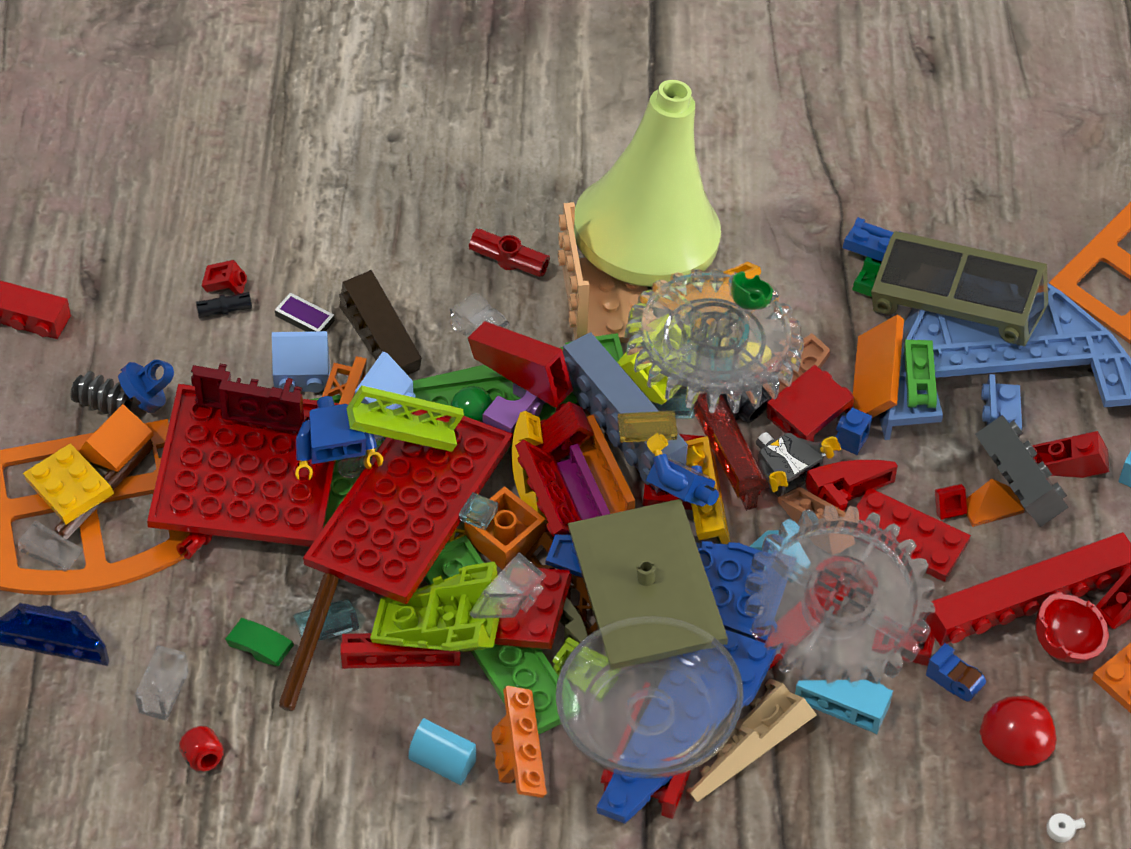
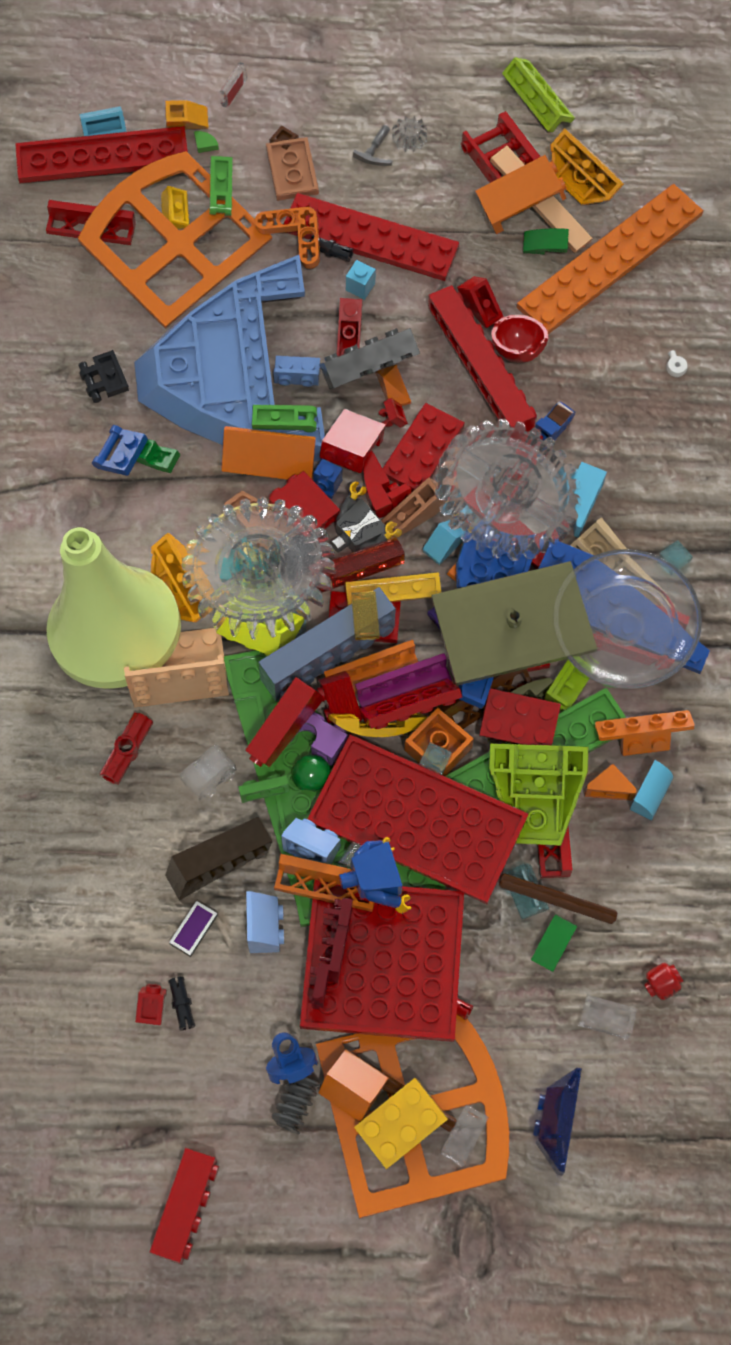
camera: 90 degrees left, 15 degrees up
lime fence [346,385,464,452] -> none
clear slope [469,553,547,618] -> none
blue torso [646,433,719,507] -> none
green hair [731,271,773,310] -> none
windscreen [871,231,1048,346] -> none
red cylinder [980,696,1057,766] -> none
none -> black plate [78,350,129,403]
none -> bright green plate [238,774,289,803]
none -> panel [320,409,385,473]
none -> orange slope [585,764,636,801]
none -> clear light blue plate [659,540,693,573]

